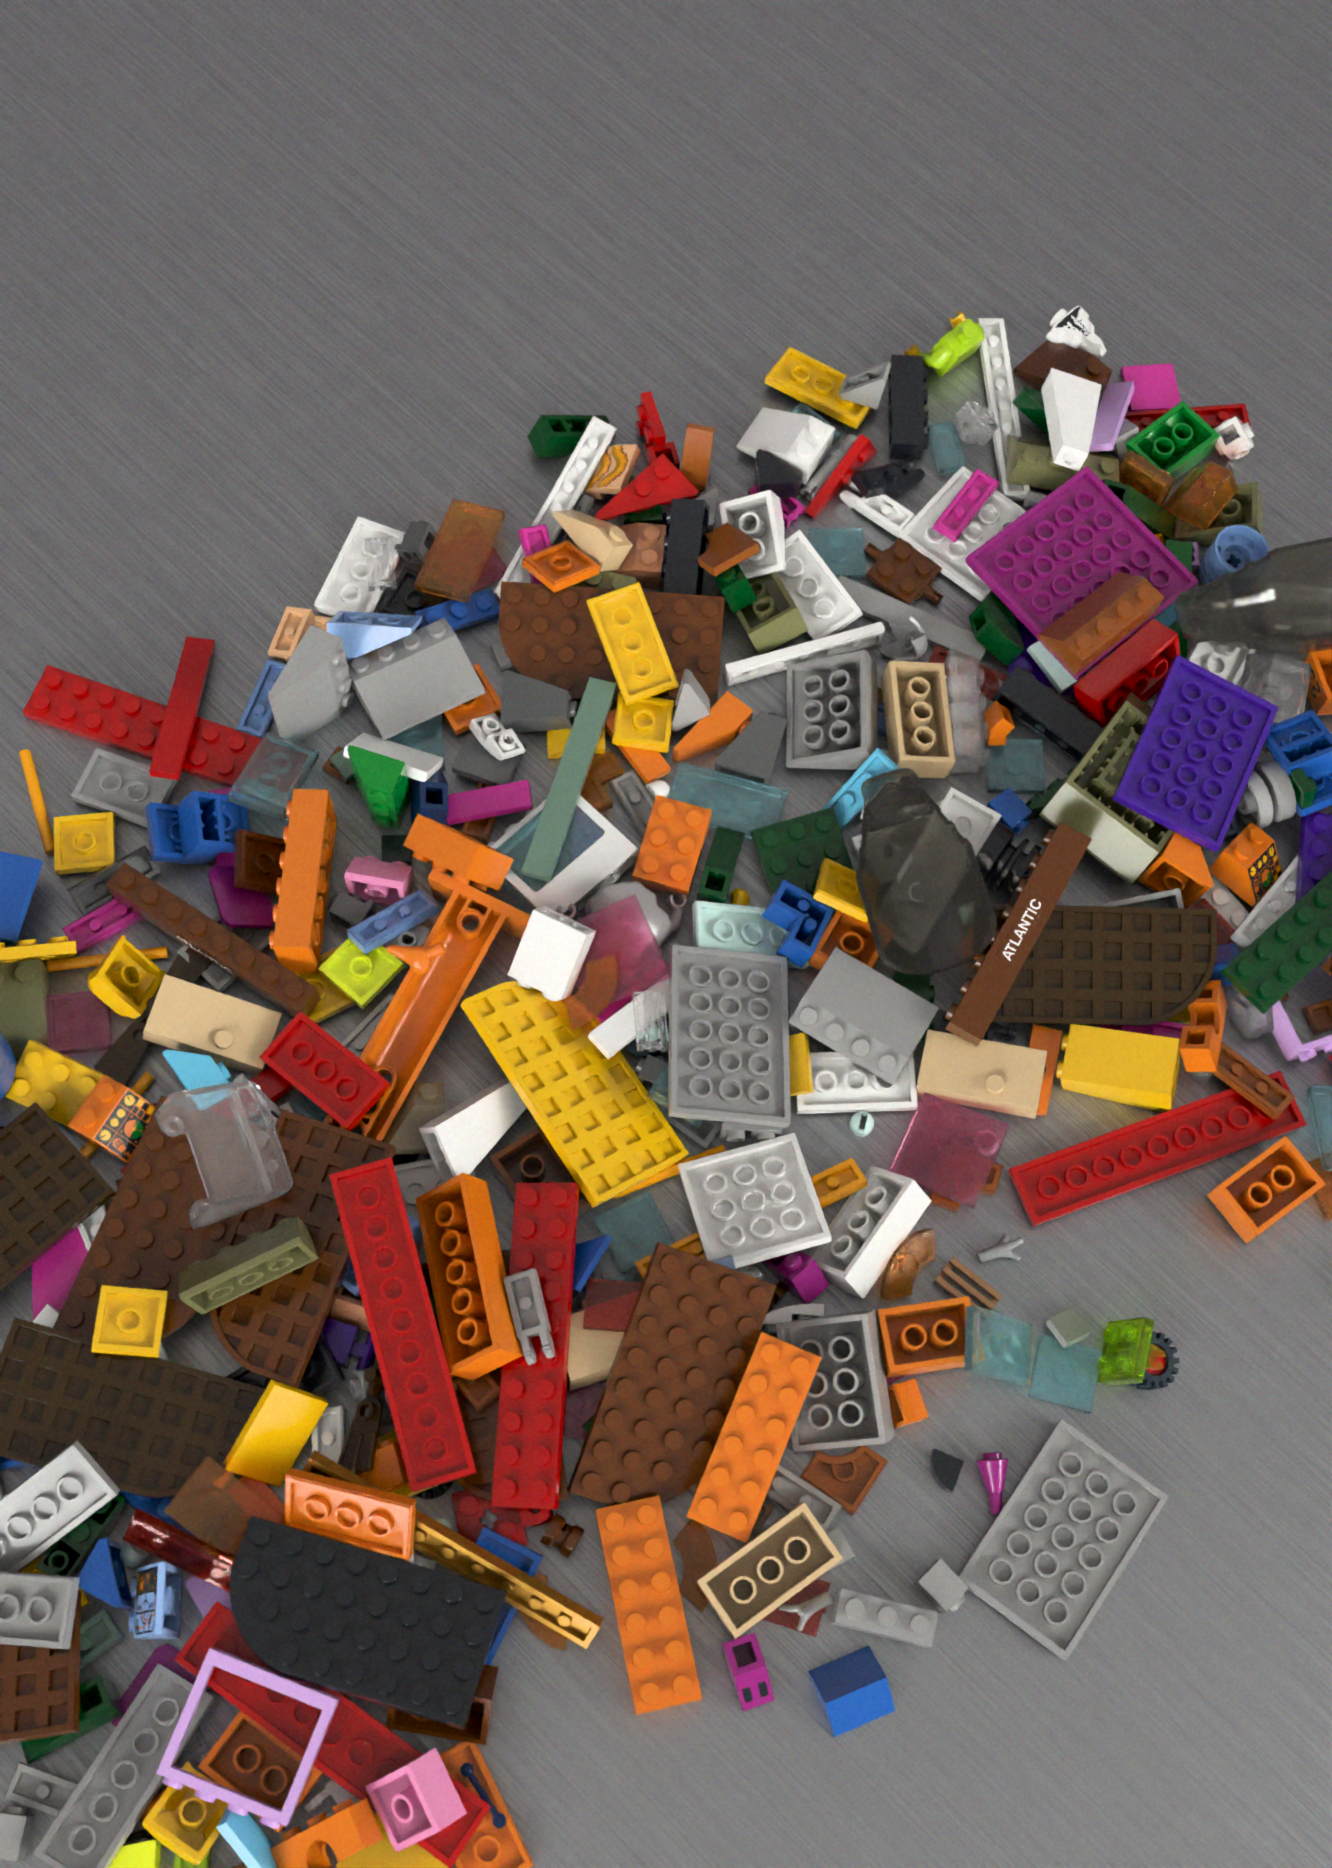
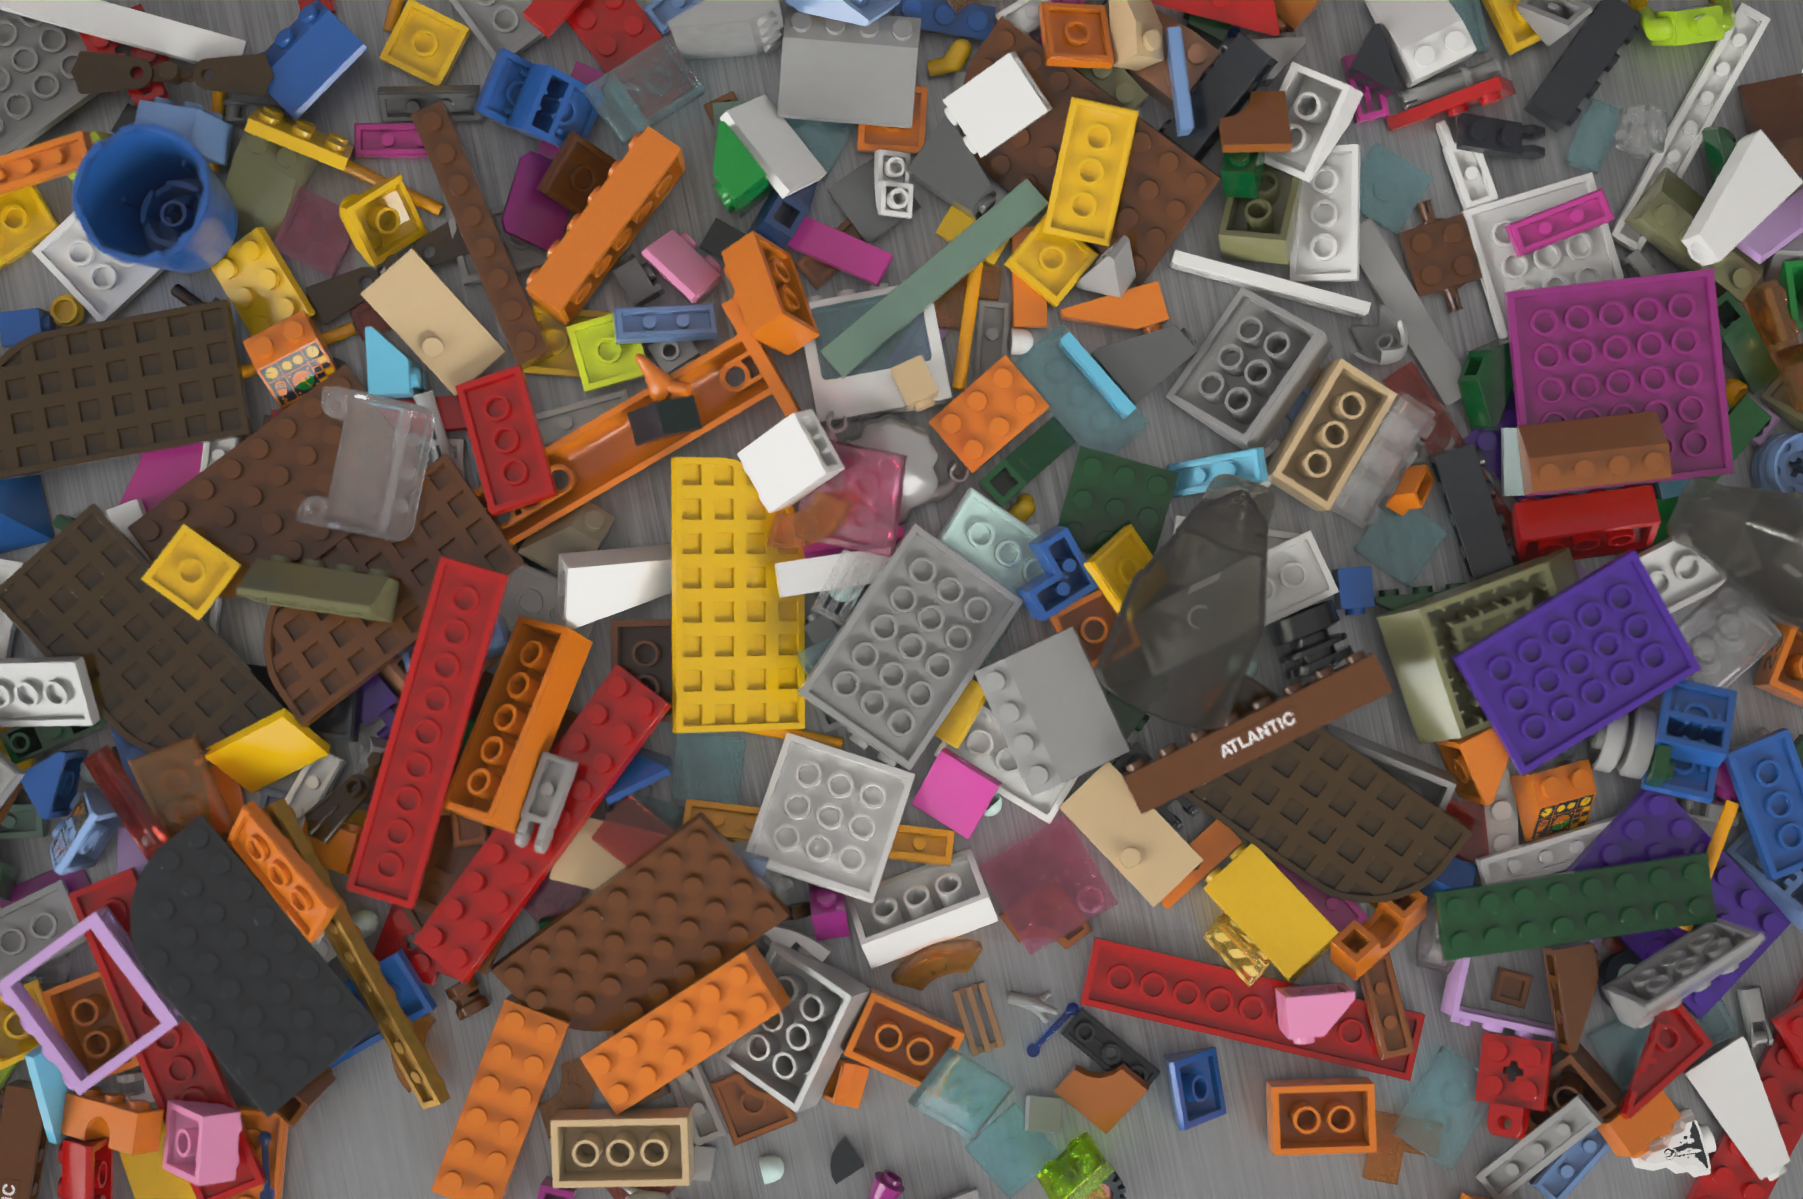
camera: 40 degrees right, 20 degrees up
none -> clear red tile [349,302,392,342]
none -> black slope [627,395,703,446]
none -> light aqua hinge [758,1155,784,1184]
none -> tan brick [890,354,939,412]
none -> dark pink tile [911,747,1002,839]
none -> yellow arm [927,39,972,77]
none -> white brick [943,51,1053,157]
none -> light orange bar [952,261,984,391]
none -> clear blue hinge [1026,1002,1079,1058]
none -> dark orange tile [1054,1064,1150,1134]
none -> medium azure tile [1058,332,1136,419]
none -> black tile [1060,1006,1161,1085]
none -> medium blue tile [1164,26,1194,137]
none -> blue slope [1164,1047,1227,1130]
none -> clear yellow tile [1203,913,1271,986]
none -> bright pink slope [1275,982,1355,1044]

